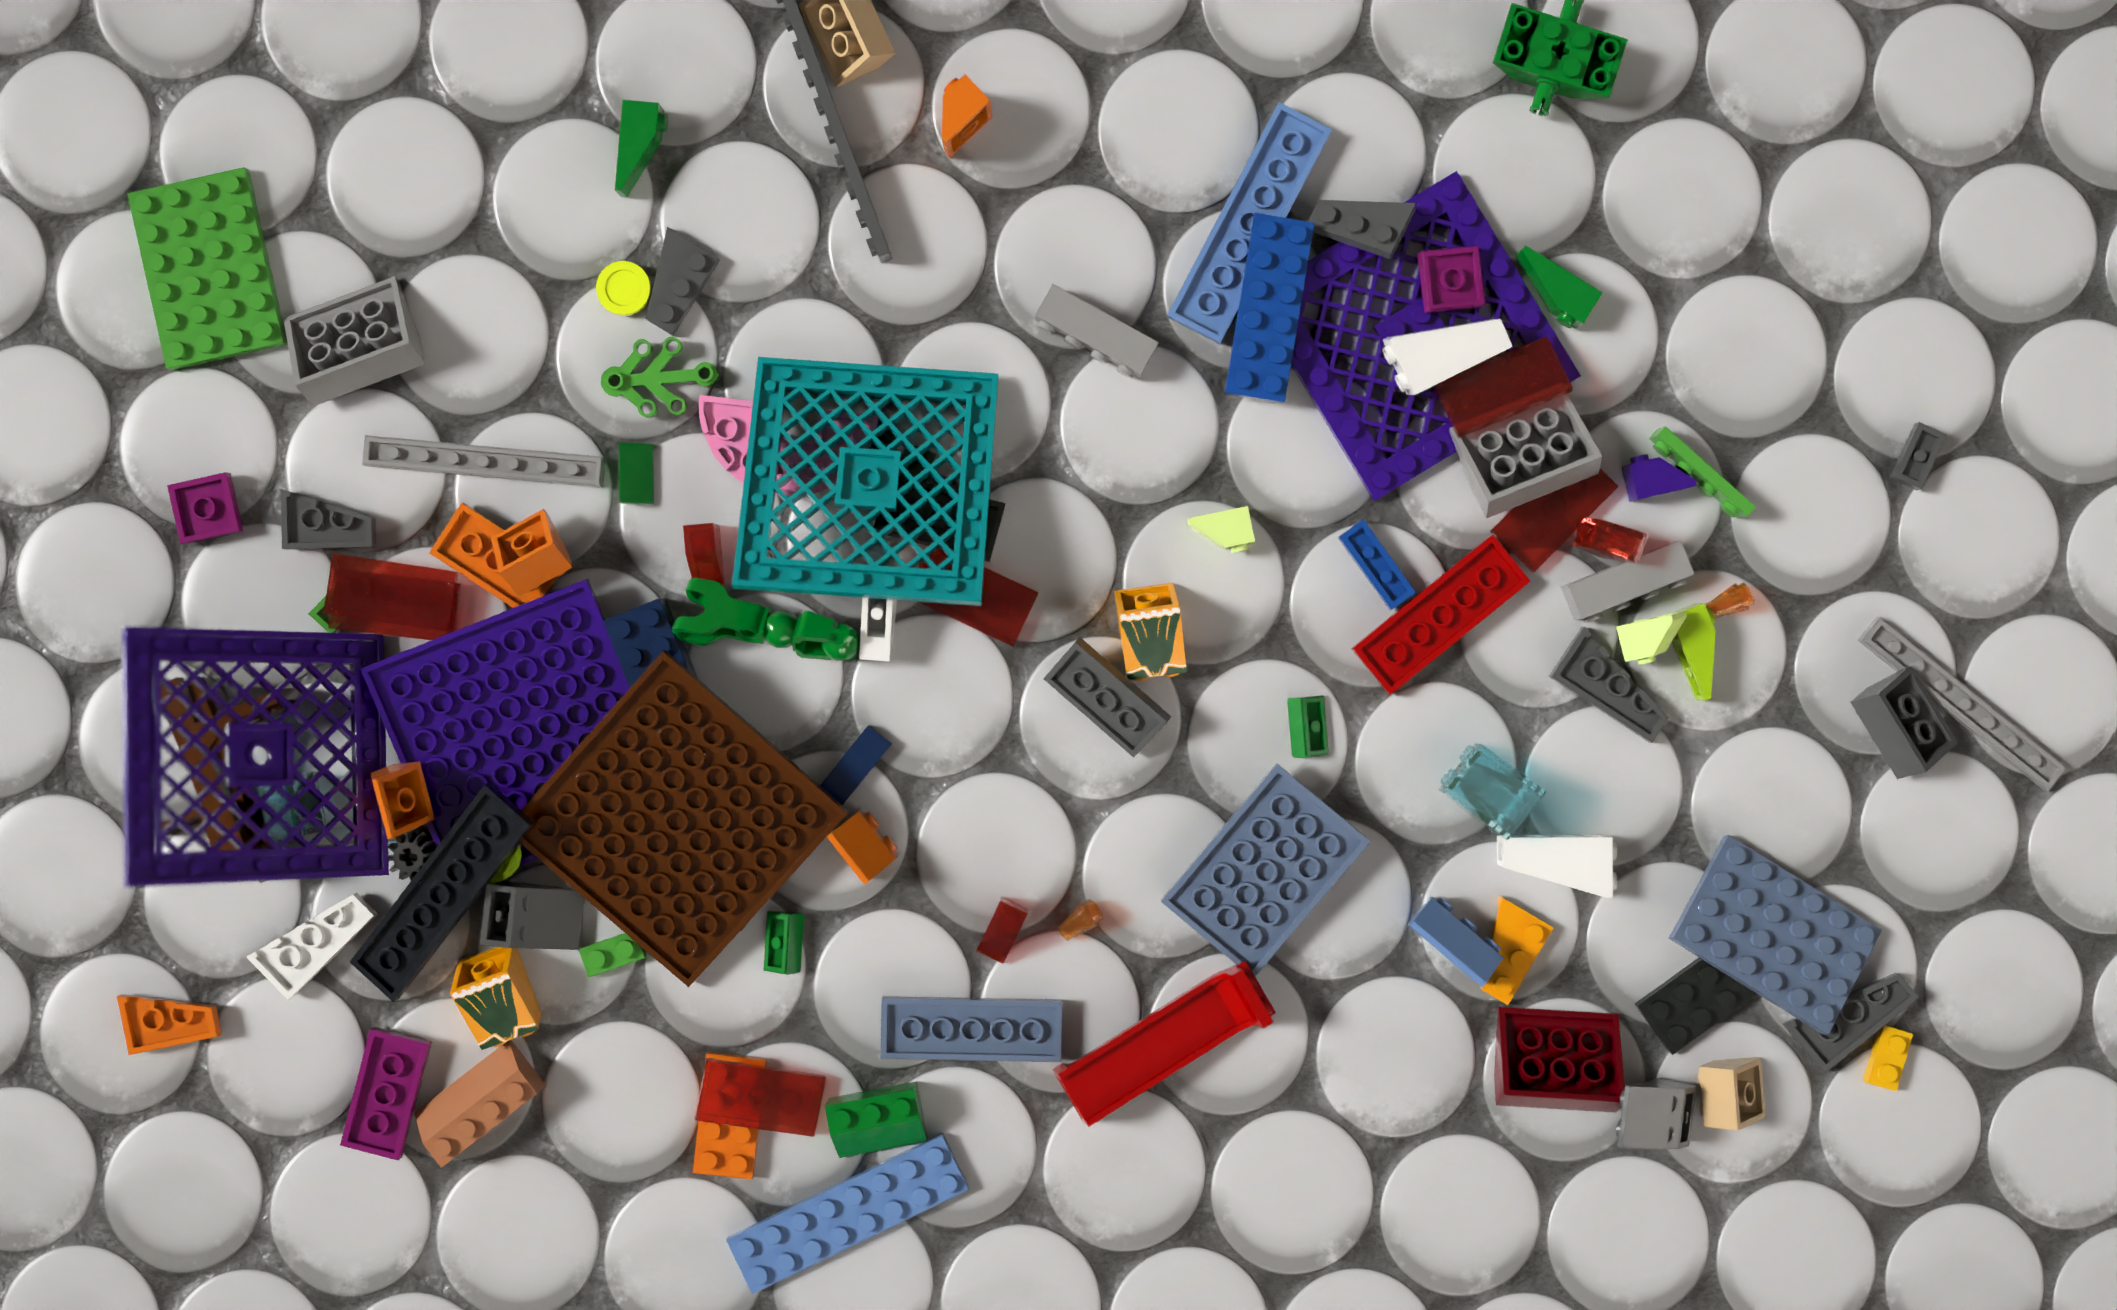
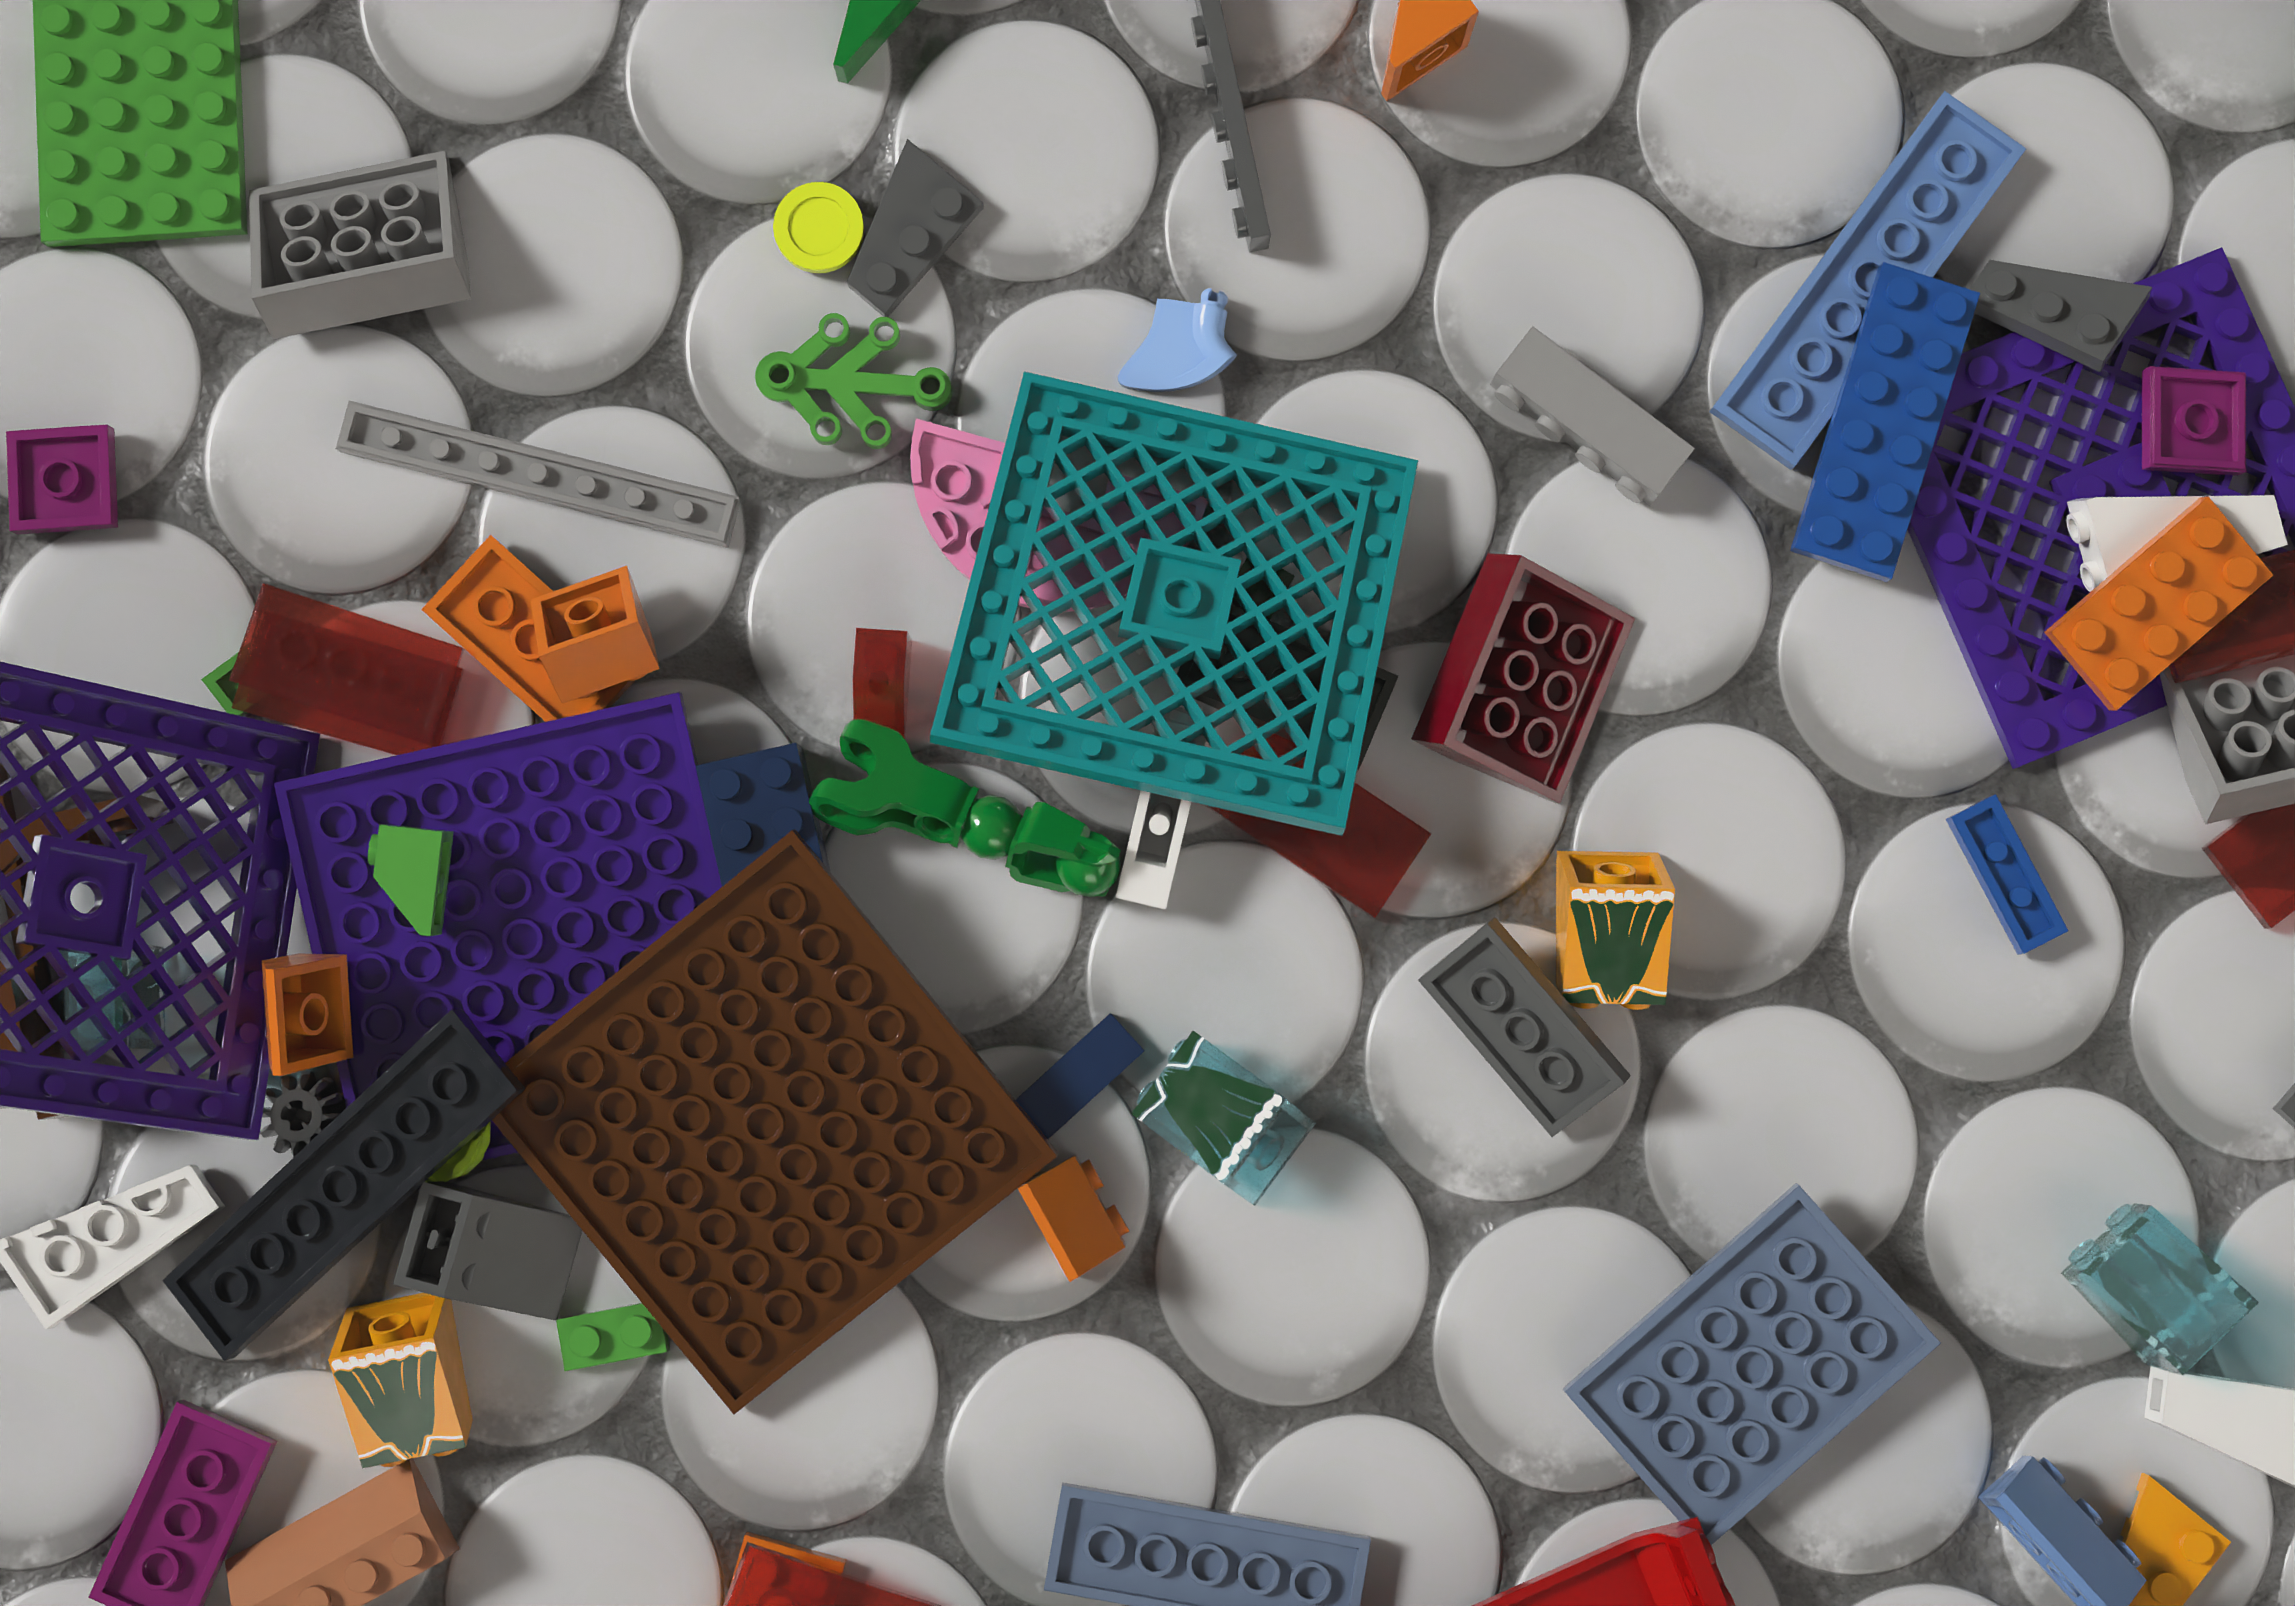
camera: 10 degrees right, 5 degrees down
dark grey wing [280,489,376,550] -> none
green slope [619,442,654,504] -> none
green slope [763,911,804,975] -> none
clear red slope [976,896,1028,964] -> none
clear orange cone [1058,899,1104,941] -> none
yellowish green slope [1187,506,1255,553] -> none
green slope [1287,695,1329,758] -> none
red plate [1351,535,1531,695] -> none
none -> bright green slope [368,825,453,936]
none -> light blue arm [1118,288,1237,392]
none -> slope [1131,1031,1316,1206]
none -> dark red slope [1411,553,1635,804]
none -> orange plate [2044,496,2273,711]

